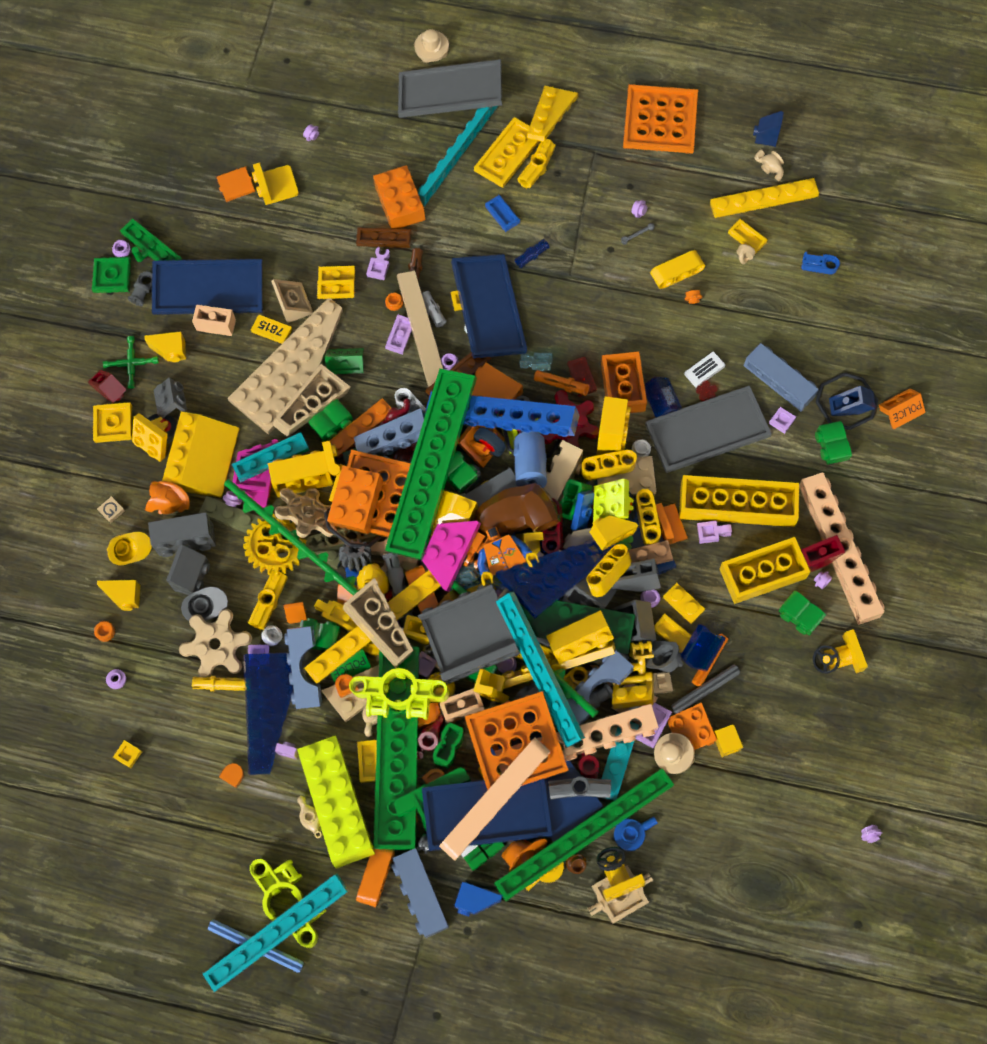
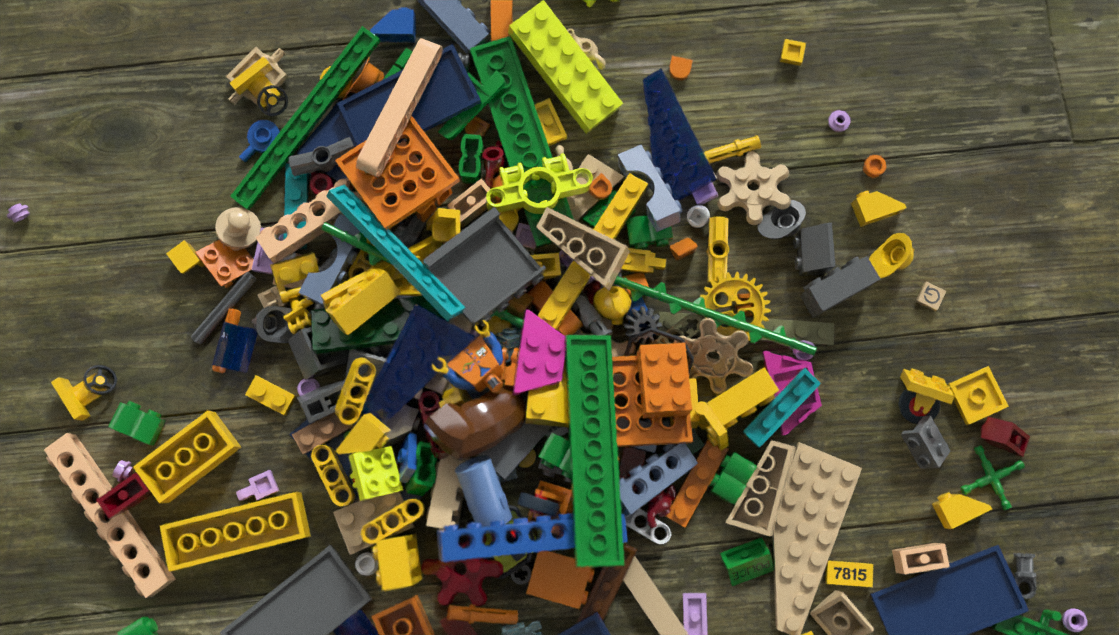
camera: 155 degrees right, 10 degrees up
green tile [92,257,131,293] -> none
orange helmet [145,481,190,514] -> none
yellow slope [162,412,240,498] -> none
lavender plate [275,742,299,759] -> none
lavender plate [441,353,459,370] -> none
reddish brown plate [566,853,587,874] -> none
yellow tile [654,614,695,654] -> none
orange panel [656,503,687,545] -> none

